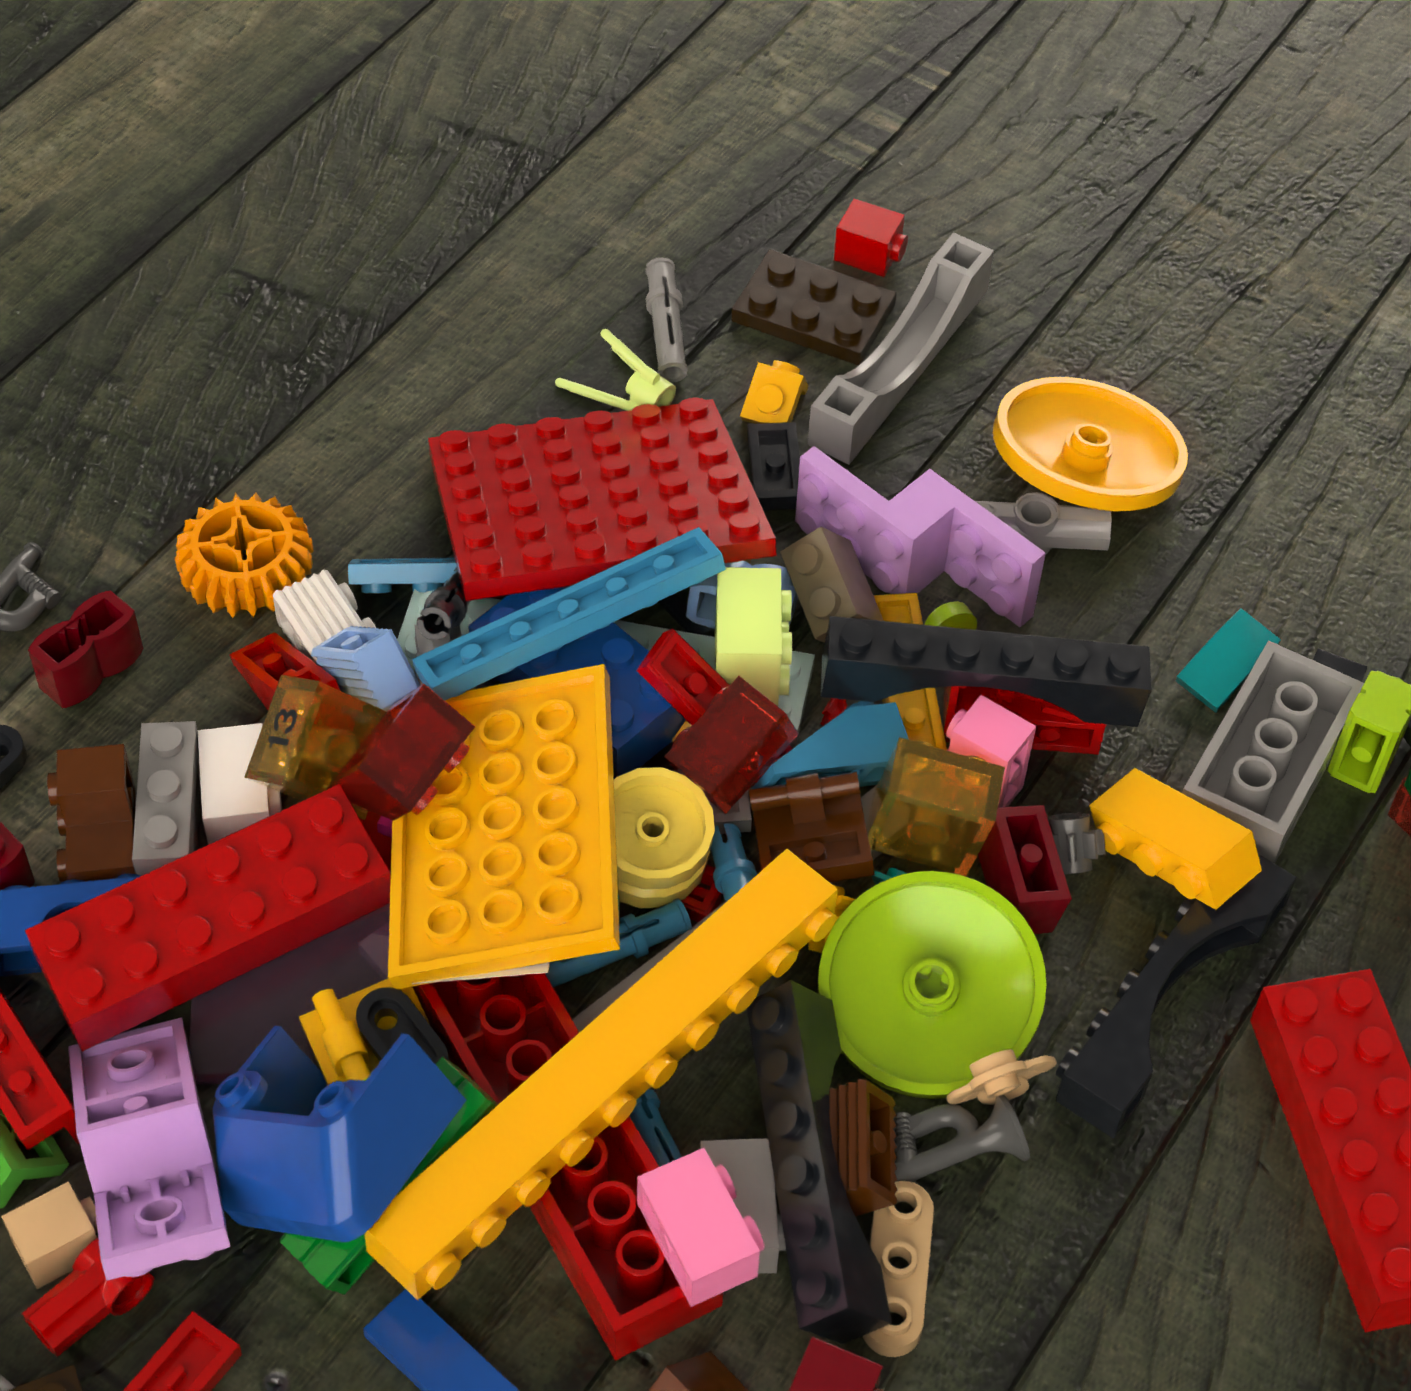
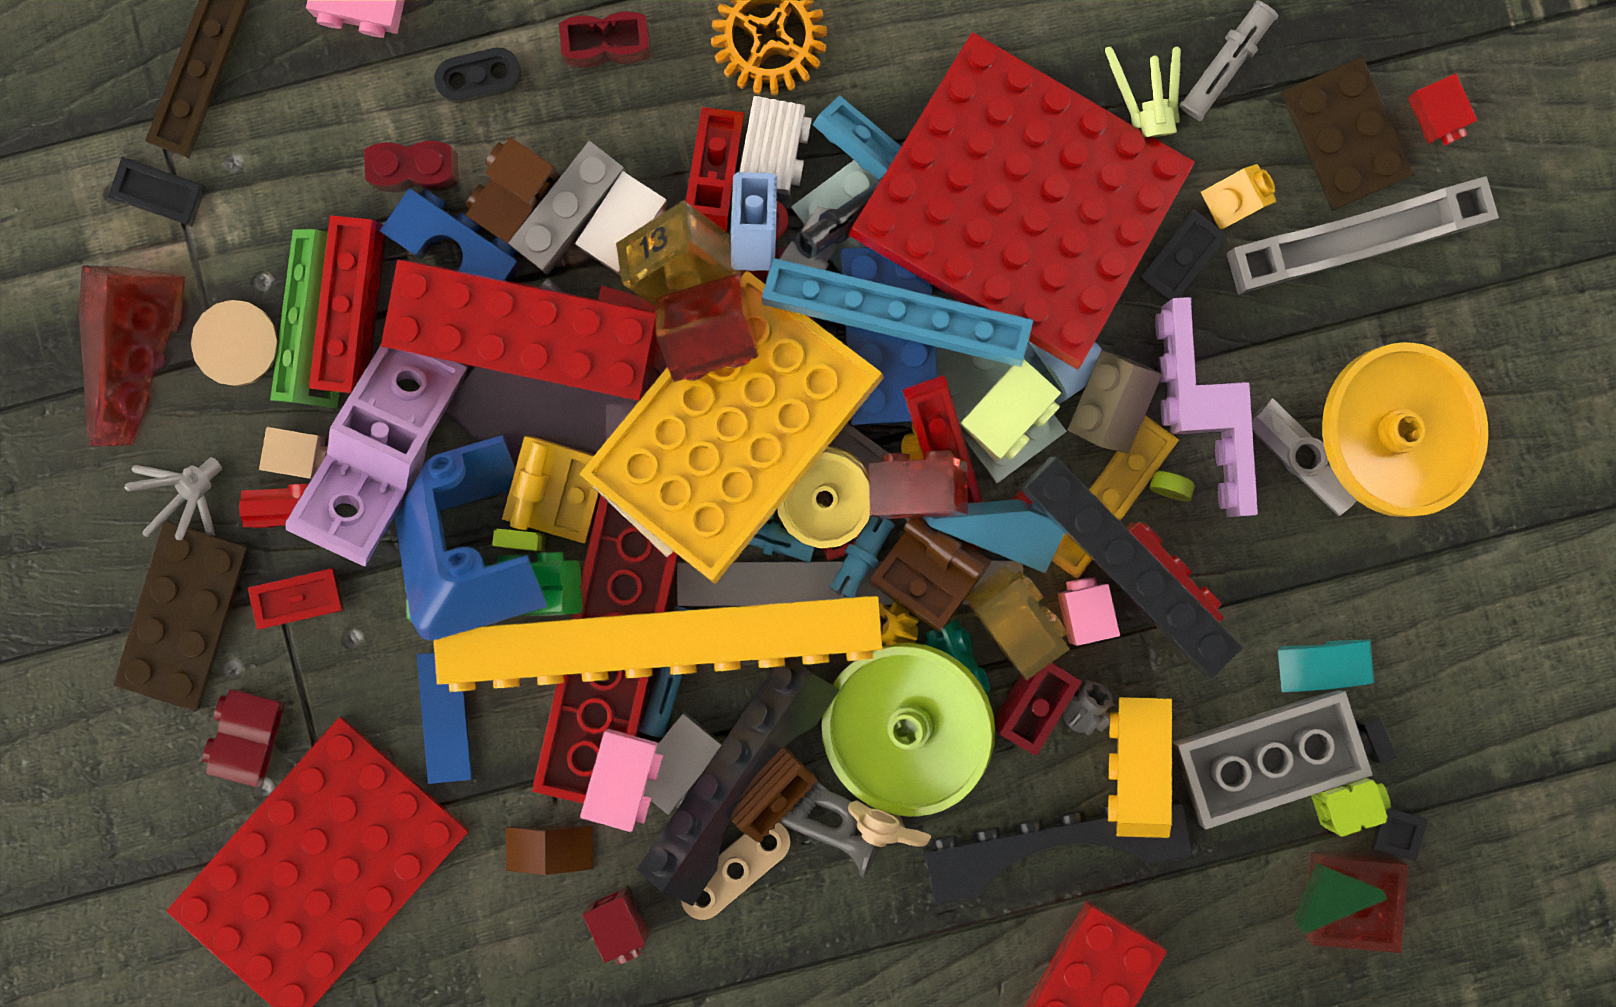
camera: 45 degrees right, 35 degrees up
black plate [356,987,449,1064] -> none

